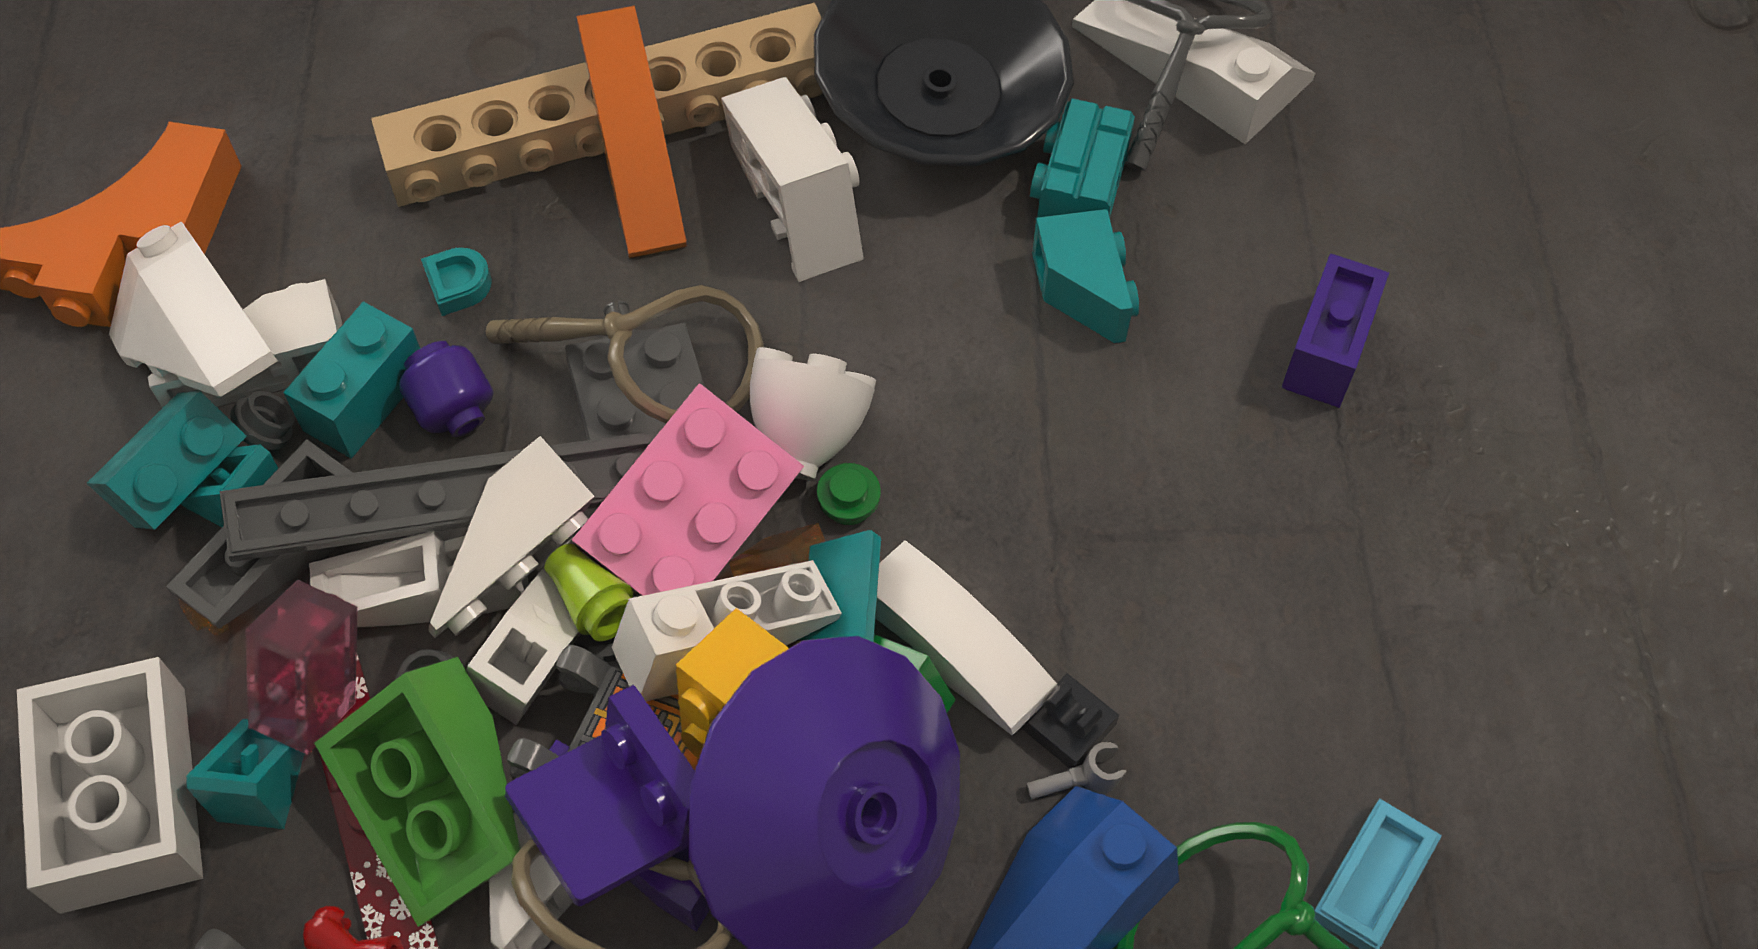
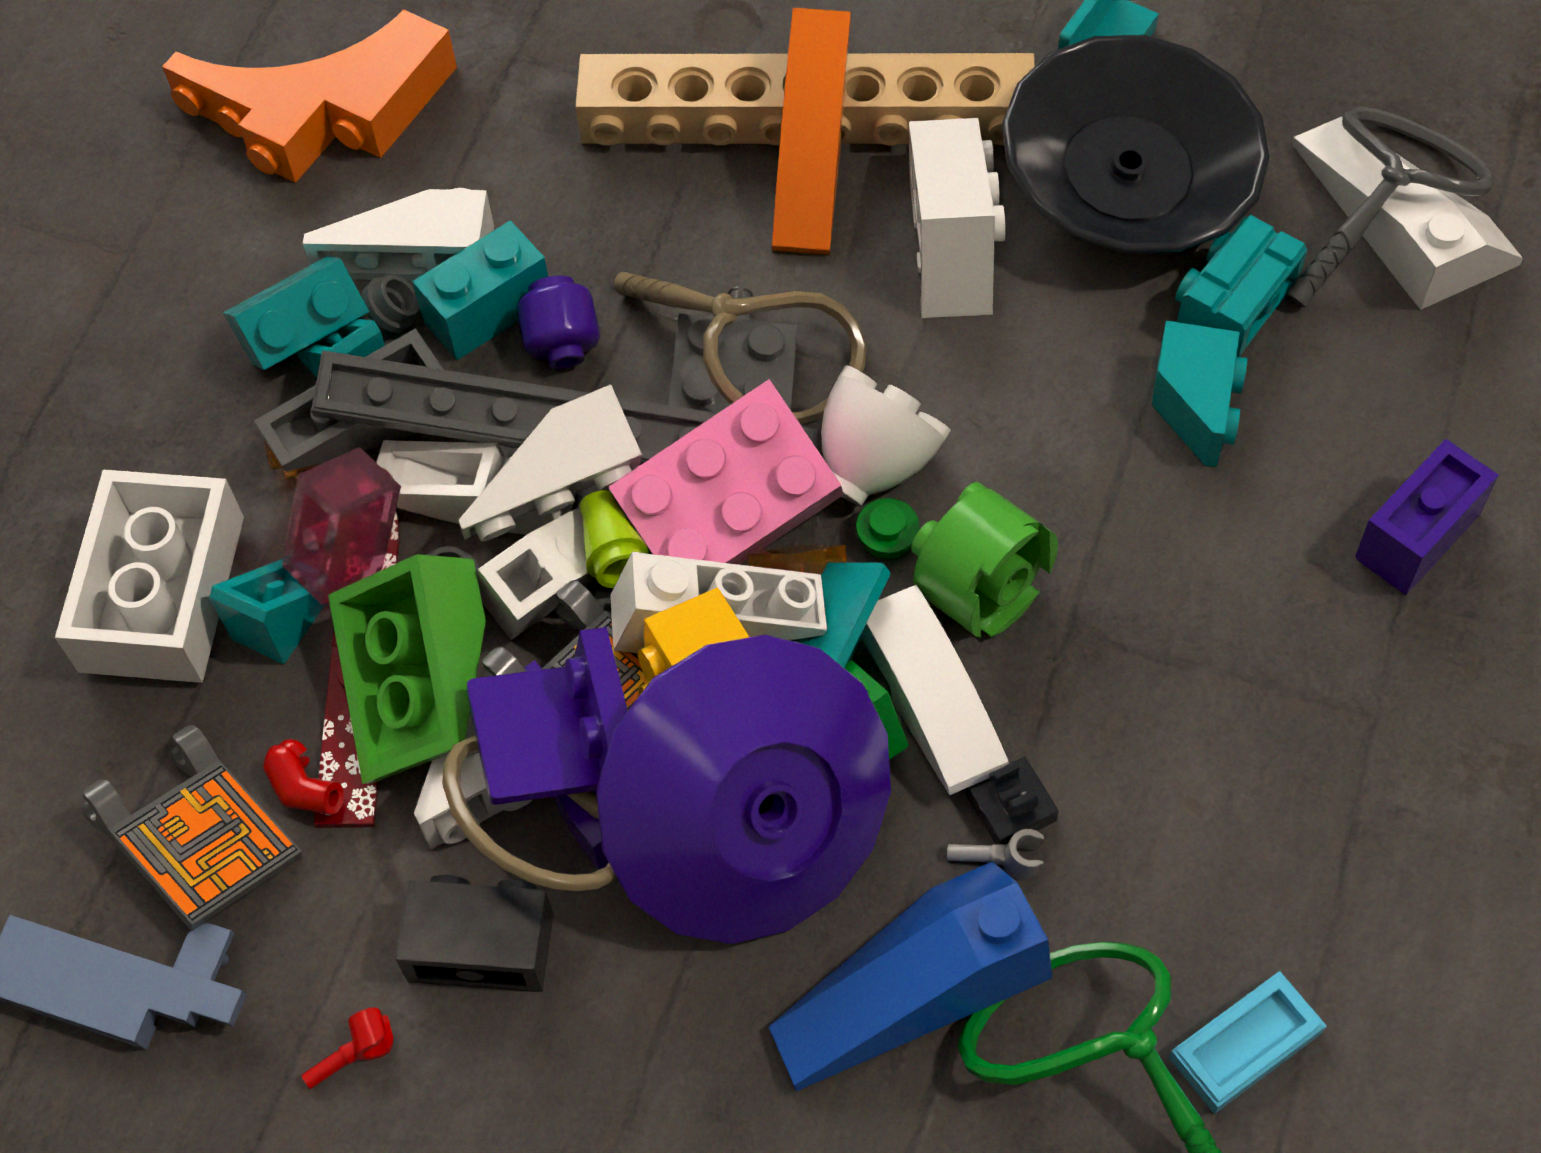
camera: 25 degrees right, 0 degrees up
white wedge [109,221,278,397] -> none
teal tile [421,248,492,316] -> none
none -> bright green brick [911,482,1058,638]

